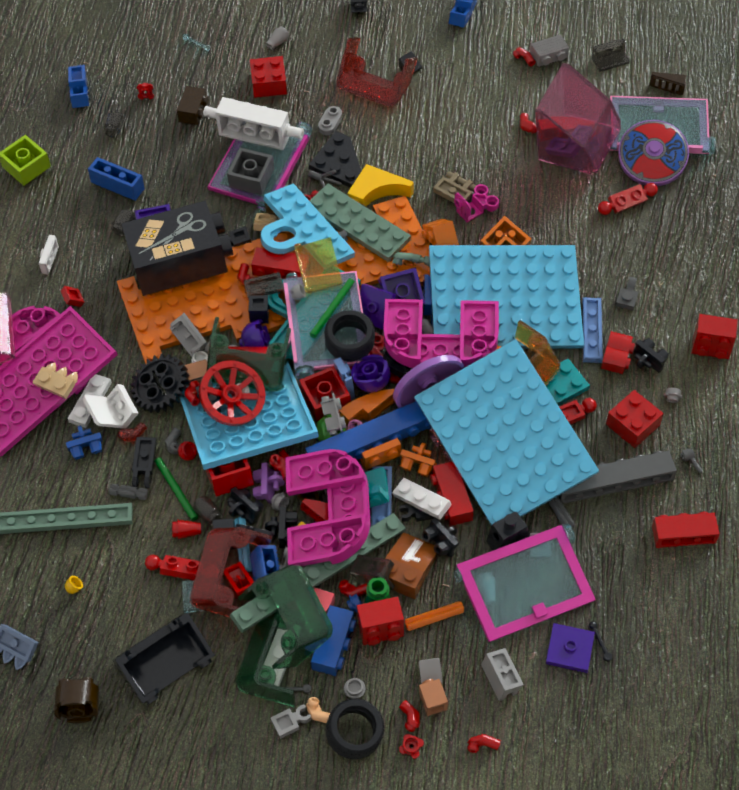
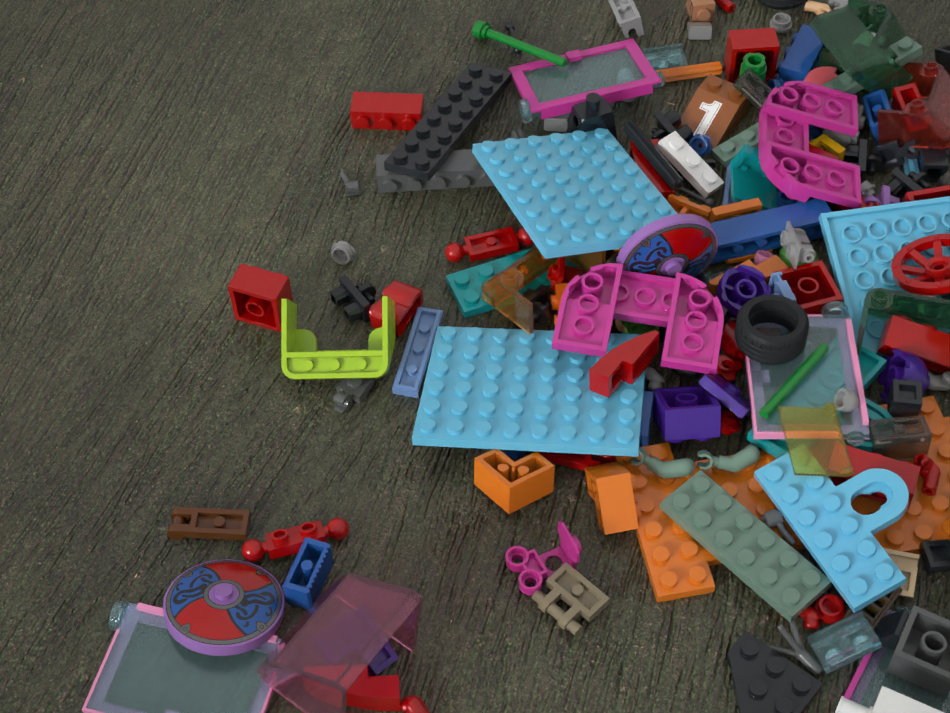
camera: 170 degrees left, 5 degrees down
yellow arch [347,164,414,207] -> none
dark purple plate [546,623,595,673] -> none
red brick [606,390,664,448] -> none
none -> reddish brown plate [167,506,251,541]
none -> lime windscreen [281,296,395,380]
none -> blue brick [282,537,334,611]
none -> black plate [384,63,512,181]
none -> green piece [472,20,567,67]
none -> red slope [589,330,659,398]
none -> black axle [623,120,683,190]
none -> clear light blue plate [641,44,688,78]
none -> blue plate [689,134,712,157]
none -> sand green arm [697,445,760,472]
none -> clear light blue plate [806,610,882,674]
none -> black slope [872,610,910,651]

